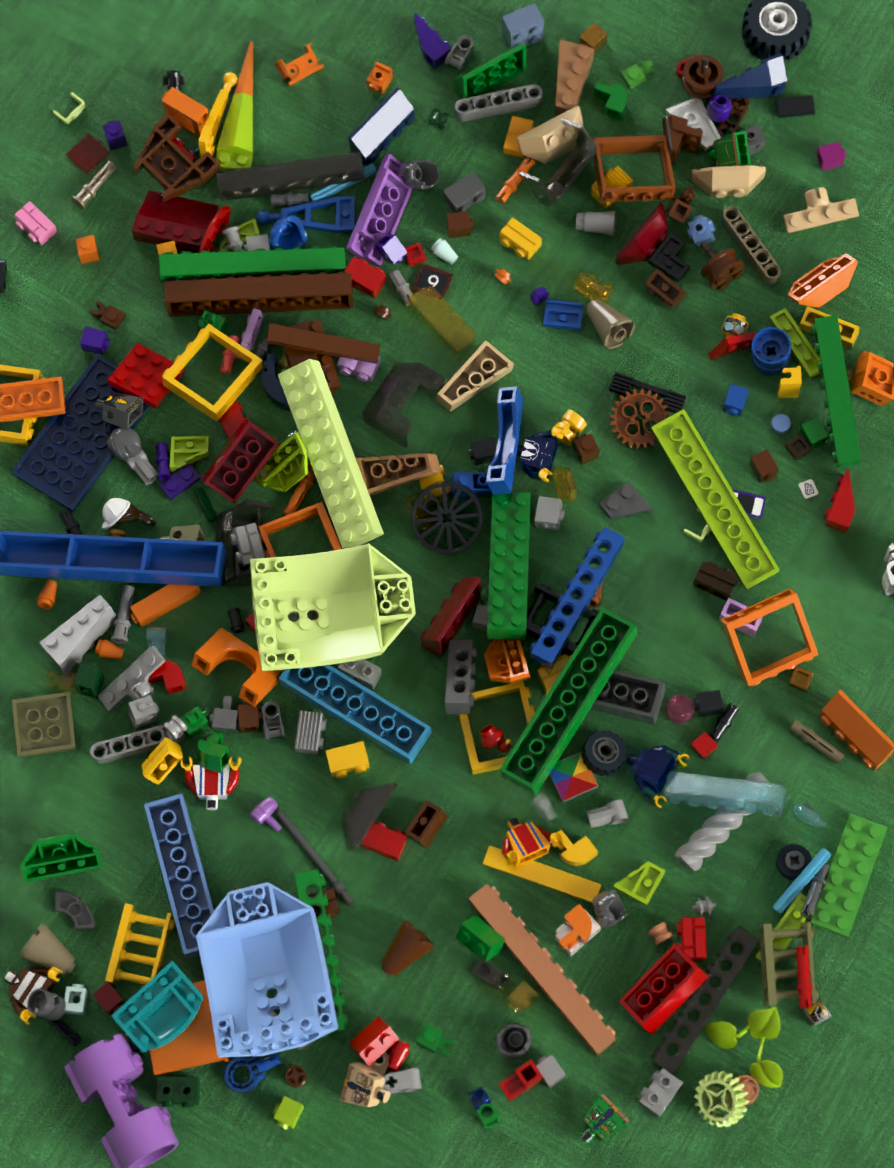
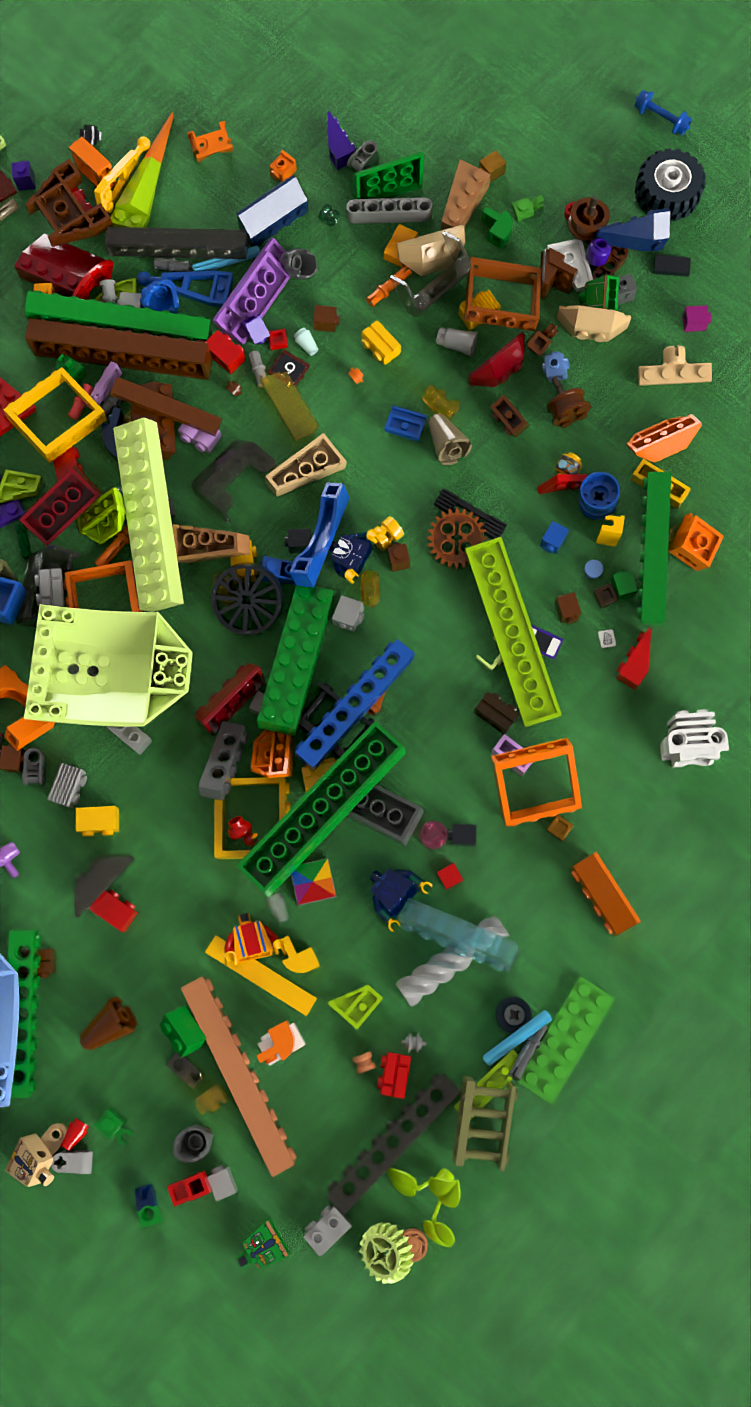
camera: 10 degrees right, 5 degrees up
black pin [227,608,245,634] -> none
dark grey bar [277,810,354,906] -> none
dark azure brick [279,665,432,765] -> none
red brick [348,1016,399,1066] -> none
reddish brown brick [405,800,448,849] -> none
dark grey brick [443,172,486,213] -> none
sand blue brick [502,3,544,49] -> none
dark purple tile [530,287,549,305] -> none
black wheel [581,730,627,776] -> none
light grey piece [586,800,628,829] -> none
dark grey hair [593,889,628,928] -> none
dark grey wing [599,481,652,520] -> none
red slope [619,944,709,1035] -> none
black plate [649,233,690,283] -> none
black pin [708,703,740,742] -> none
dark tan beam [722,206,781,286] -> none
lime plate [769,308,820,379] -> none
dark tan pin [789,720,845,764] -> none
clear light blue plant [792,802,827,829] -> none
red pin [796,946,813,1008] -> none
slope [803,1000,831,1027] -> none

